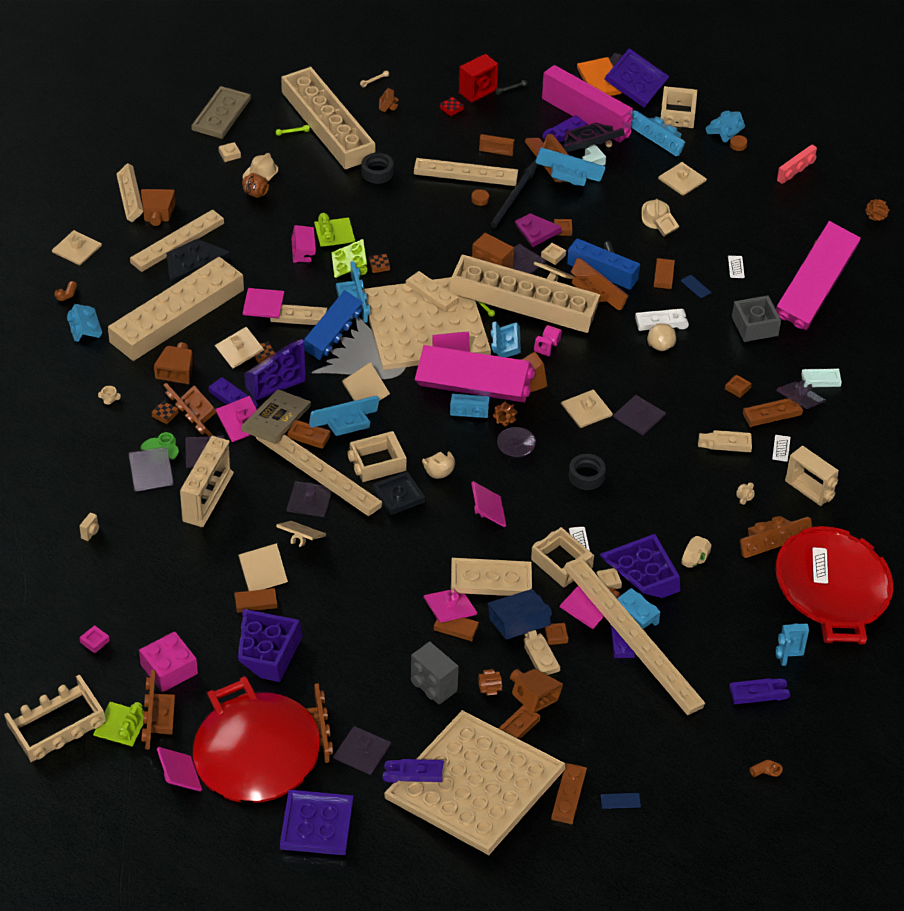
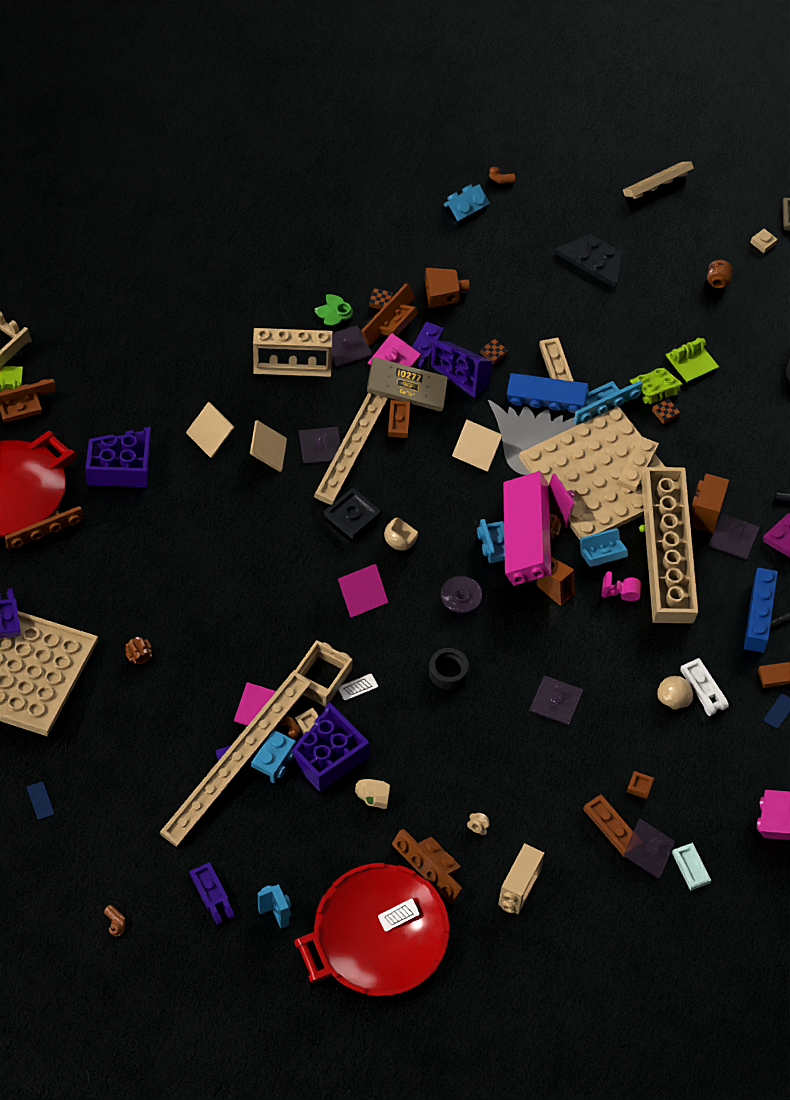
camera: 70 degrees right, 10 degrees up
tan piece [52,230,102,265] -> none
tan plate [80,512,99,541] -> none
dark pink plate [80,625,110,653] -> none
tan plate [98,386,121,405] -> none
tan brick [108,257,244,361] -> none
clear purple piece [128,447,173,491] -> none
tan plate [130,210,224,272] -> none
dark pink brick [139,632,198,692] -> none
dark orange torso [141,189,176,226] -> none
tan piece [215,327,264,369] -> none
dark orange tile [235,588,277,613] -> none
tan piece [243,153,278,181] -> none
dark pink piece [243,288,284,318] -> none
dark pink hinge [291,225,316,263] -> none
dark azure bracket [309,395,380,436] -> none
clear purple piece [333,726,391,775] -> none
tan window [348,431,406,482] -> none
dark grey brick [411,642,458,705] -> none
dark pink piece [424,590,477,623] -> none
dark orange tile [434,618,479,641] -> none
tan plate [451,558,532,596] -> none
dark blue brick [488,589,552,639] -> none
dark orange gear [493,401,518,426] -> none
dark orange plate [498,705,540,740] -> none
dark orange torso [510,669,563,713] -> none
tan hinge [524,630,560,675] -> none
tan piece [534,262,574,282] -> none
tan plate [541,243,566,265] -> none
dark orange tile [545,623,568,645] -> none
dark orange plate [552,763,587,824] -> none
tan piece [561,390,613,428] -> none
dark orange bracket [571,258,628,310] -> none
tan hinge [698,430,752,452] -> none
dark grey brick [732,296,781,342] -> none
white sticker [772,435,790,462] -> none

